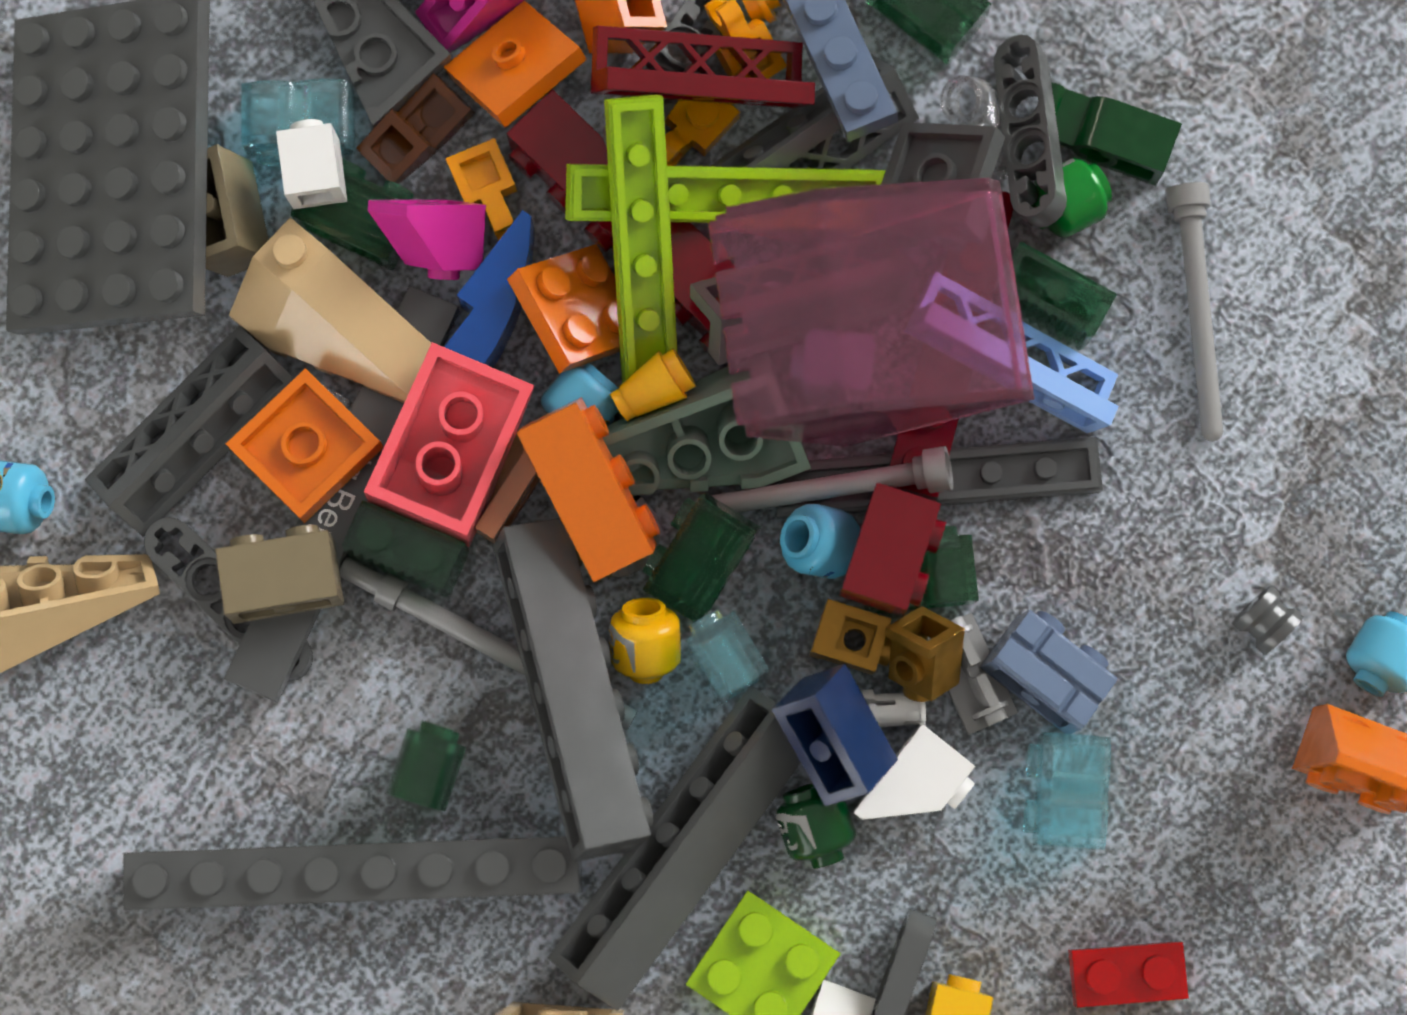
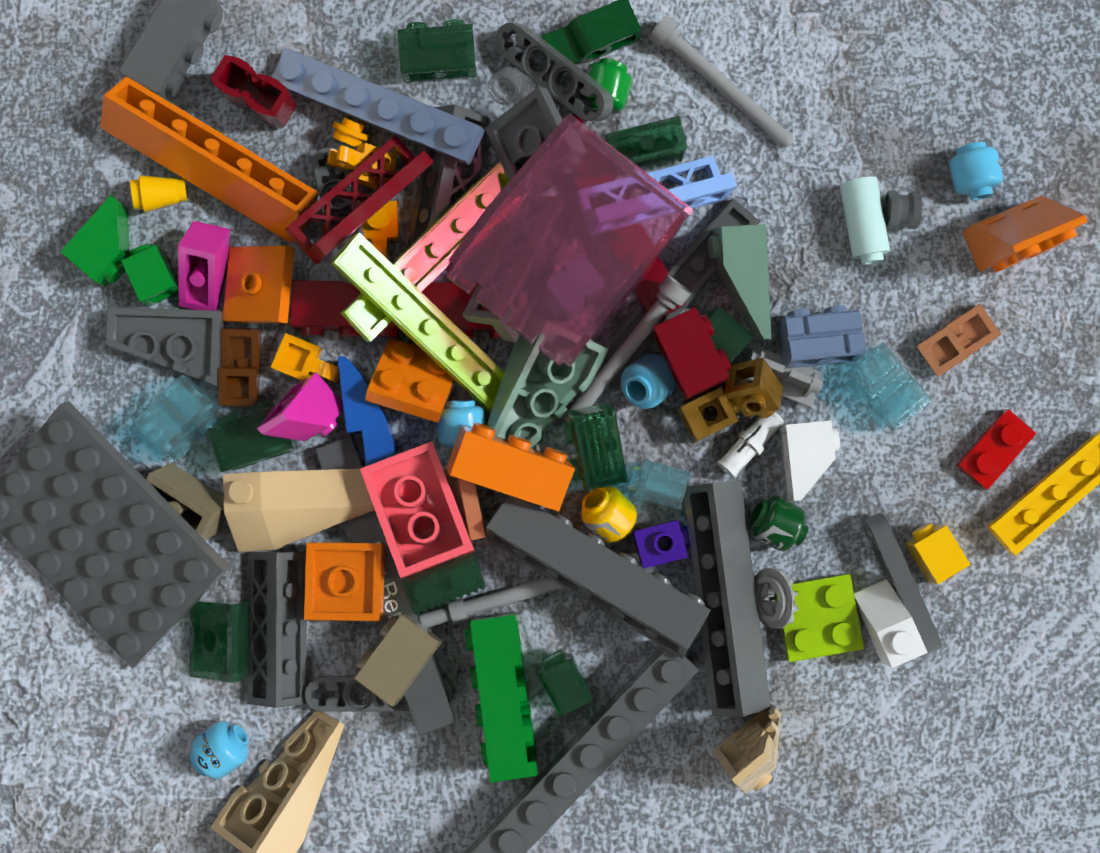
camera: 45 degrees left, 5 degrees up
white brick [276,119,348,209] -> none
yellow cone [610,348,696,421] -> none
dark blue brick [771,664,898,806] -> none
none -> clear green slope [189,600,248,683]
none -> green wedge [464,612,538,783]
none -> dark purple brick [632,520,691,569]
none -> sand green slope [708,224,772,340]
none -> light grey gear [754,567,799,629]
none -> light aqua brick [840,177,890,265]
none -> nougat slope [916,304,1002,377]

